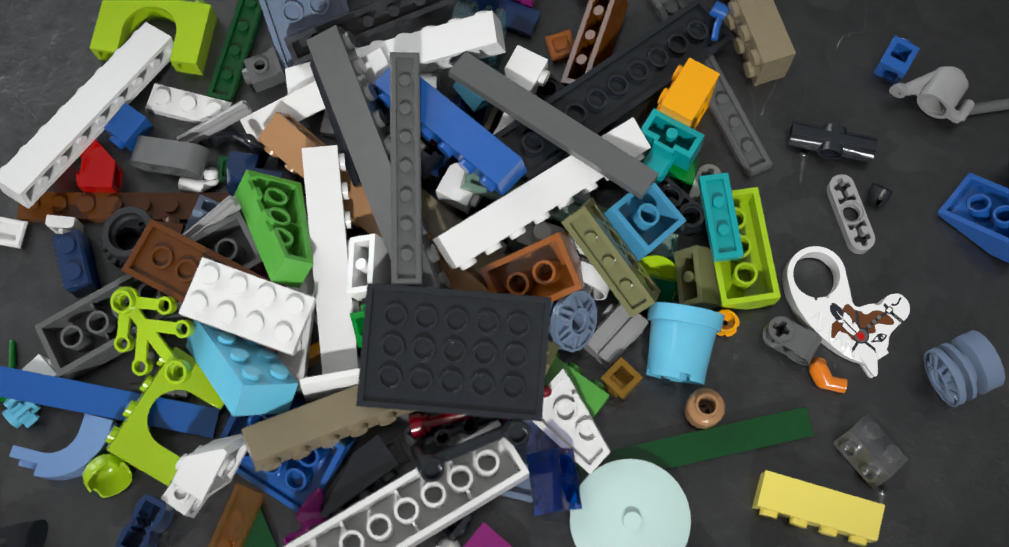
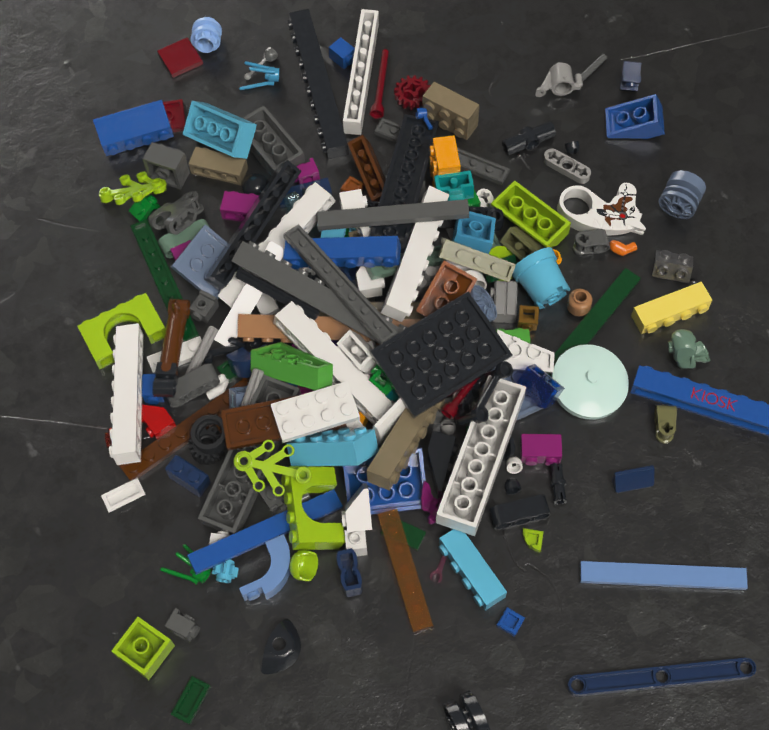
camera: 40 degrees left, 10 degrees down
white tile [45,214,84,234] -> none
teal plate [698,173,744,262] -> none
blue brick [873,35,920,84] -> none
none -> reddish brown piece [153,299,190,398]

